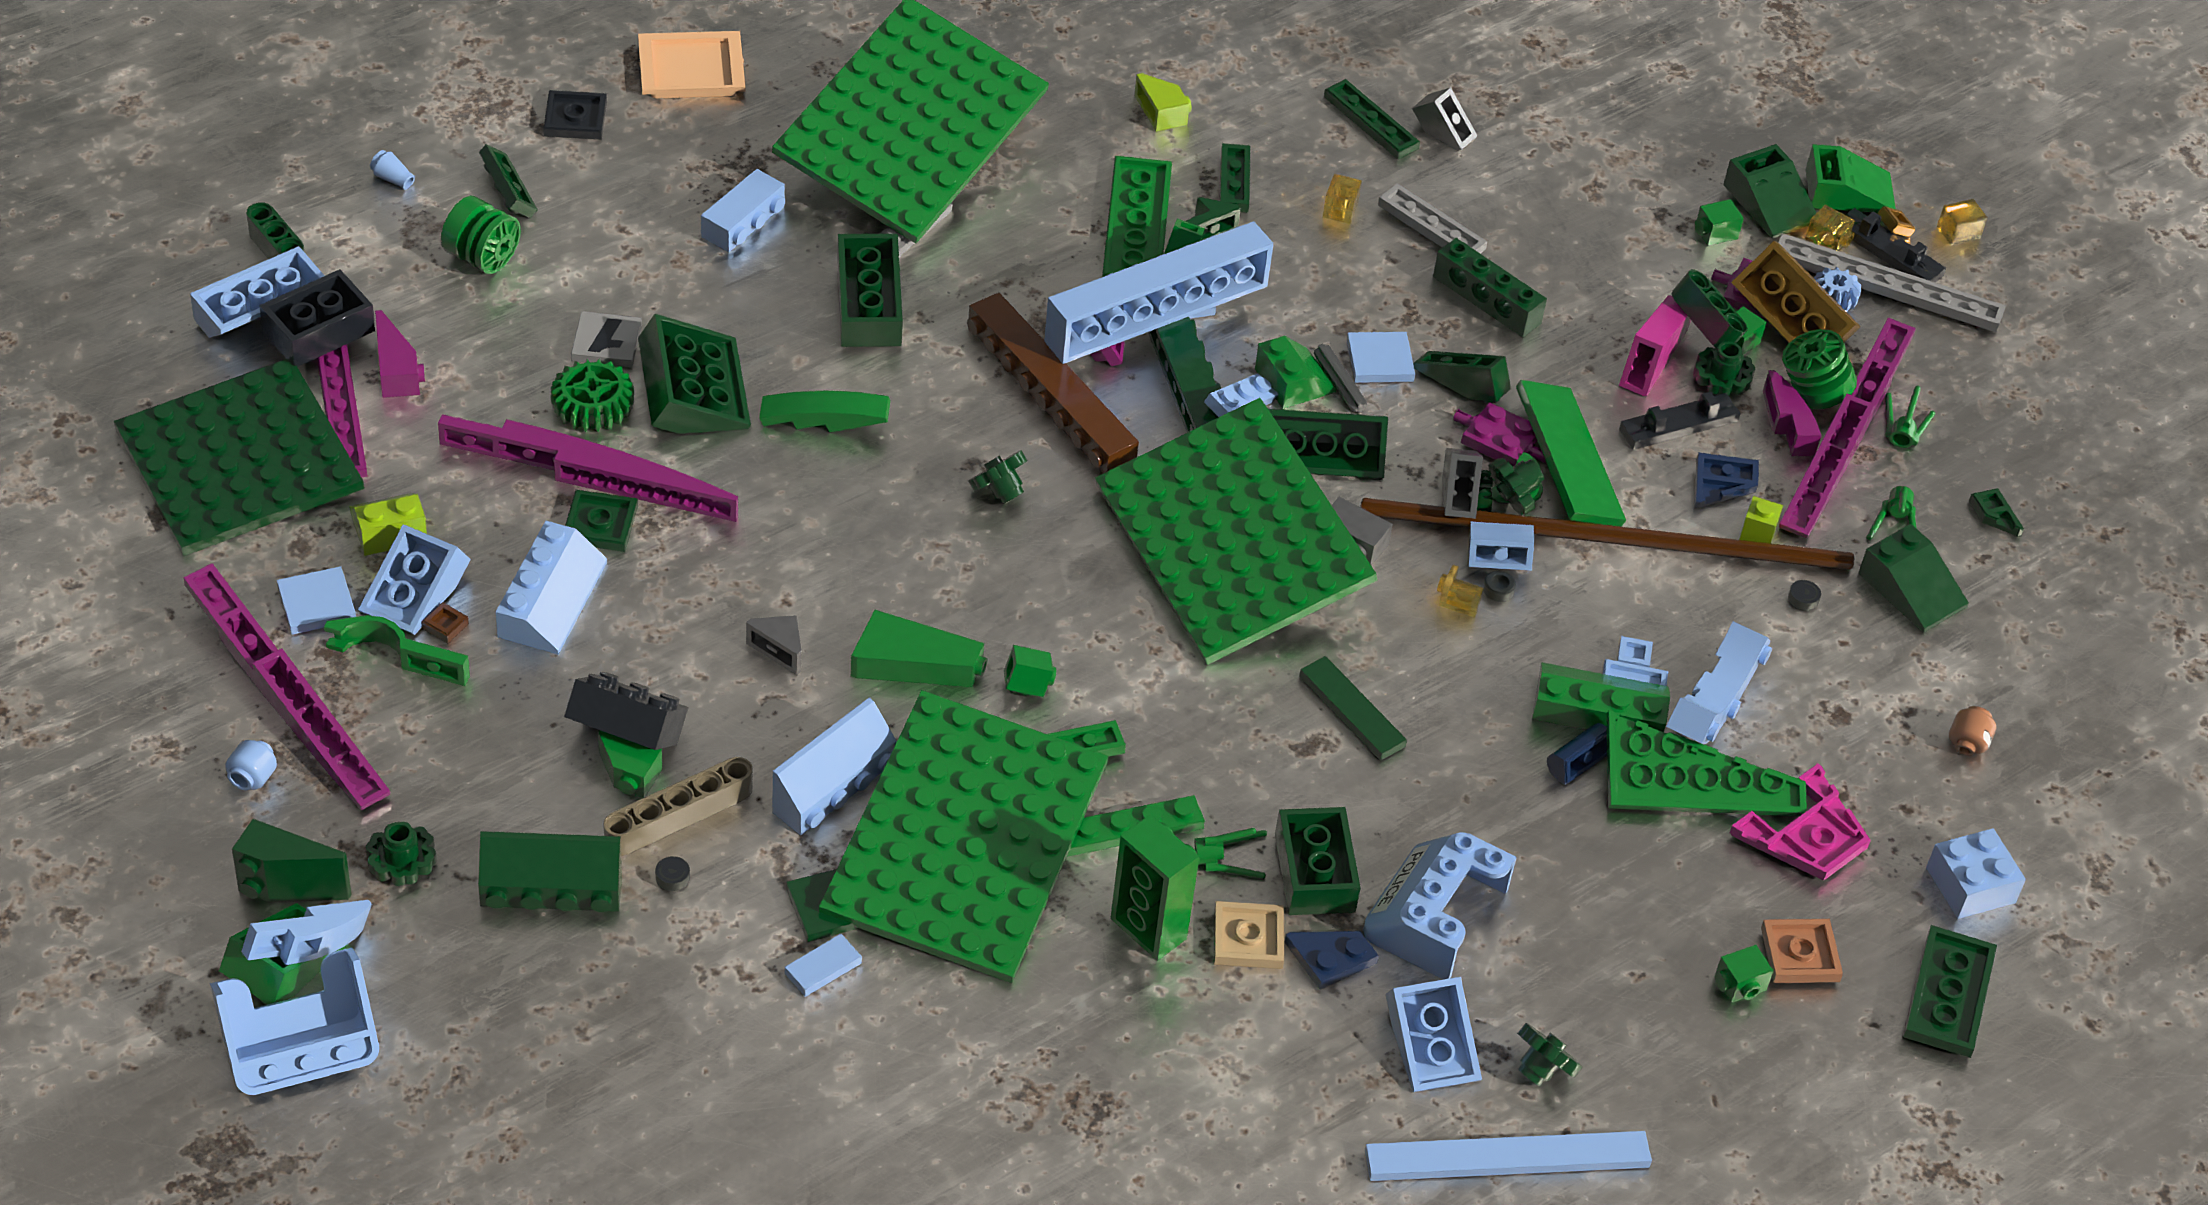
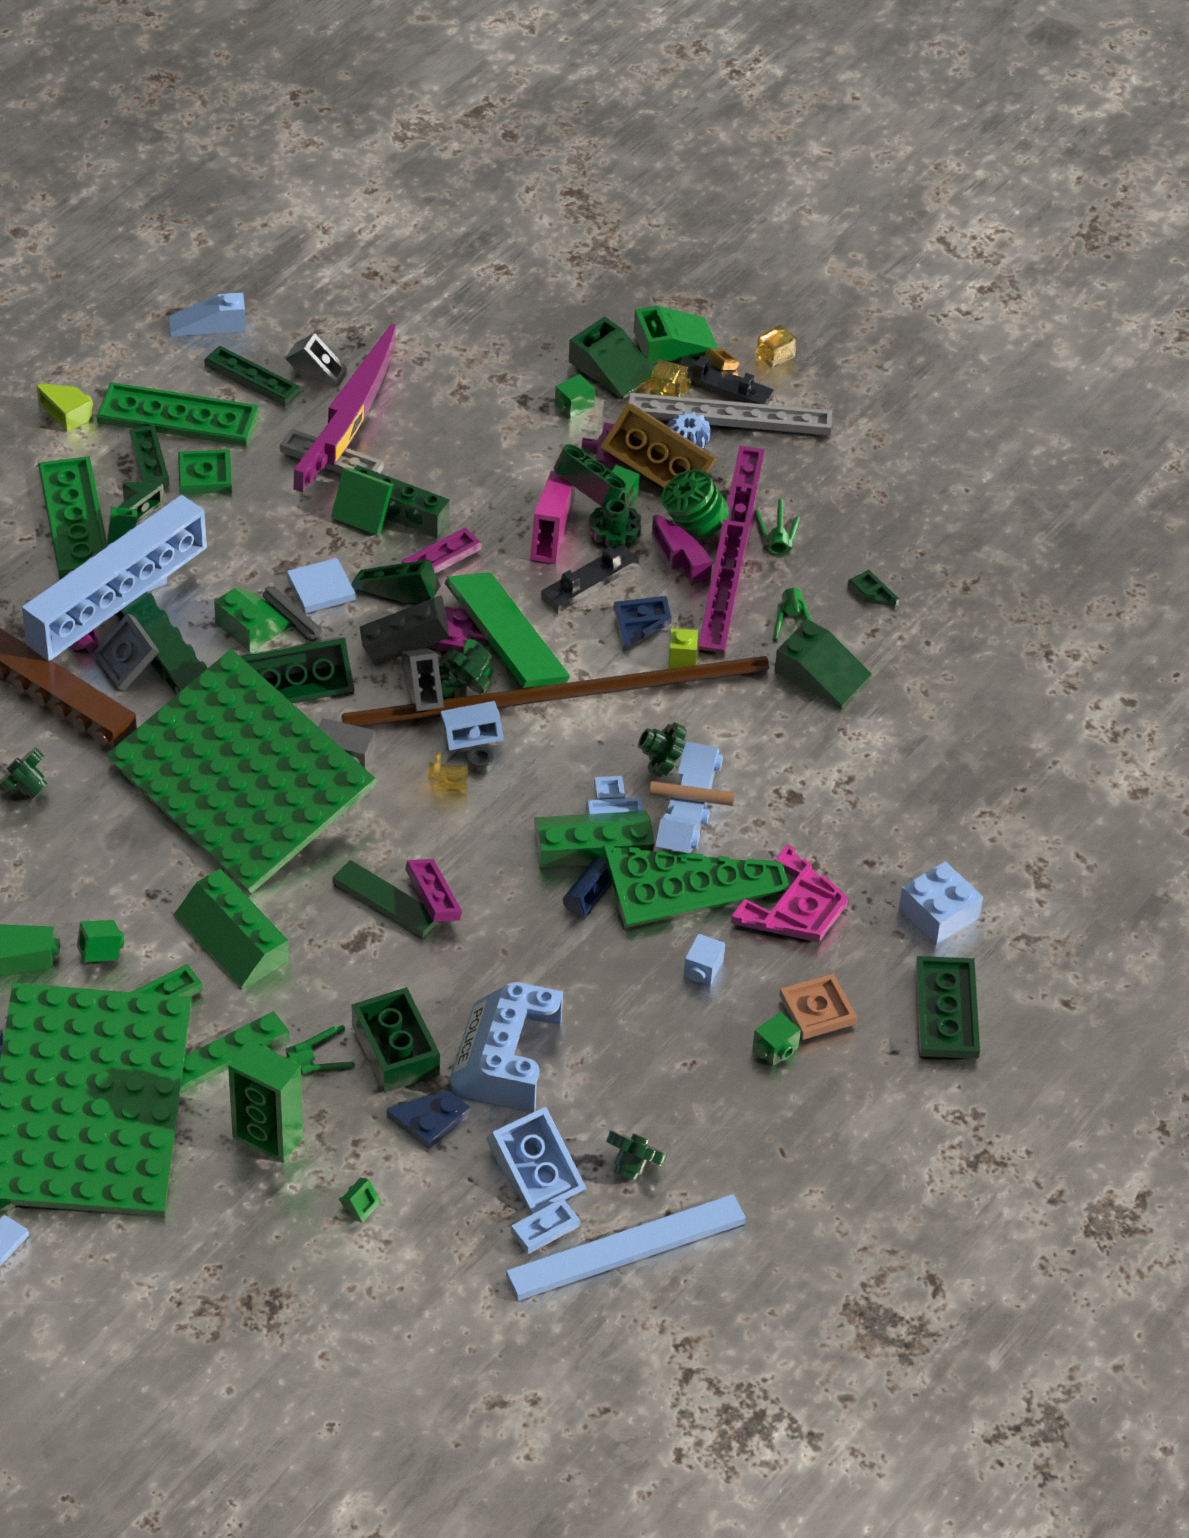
camera: 15 degrees left, 0 degrees up
light blue plate [1204,373,1278,417] -> none
tan tile [1214,901,1284,969] -> none
clear yellow brick [1323,174,1362,224] -> none
tile [1788,580,1821,611] -> none
nougat head [1949,706,1996,756] -> none
none -> dark grey plate [93,614,159,691]
none -> green tile [97,382,259,446]
none -> light blue slope [169,293,246,337]
none -> green slope [174,868,289,990]
none -> green tile [178,449,232,494]
none -> magenta slope [293,323,396,493]
none -> green tile [331,467,393,535]
none -> green tile [339,1177,381,1222]
none -> pearl dark grey slope [359,595,450,666]
none -> magenta plate [402,527,481,573]
none -> magenta plate [405,859,462,922]
none -> light blue plate [511,1198,580,1254]
none -> dark green plant [638,722,687,777]
none -> medium nougat piece [649,781,735,806]
none -> light blue brick [684,933,725,986]

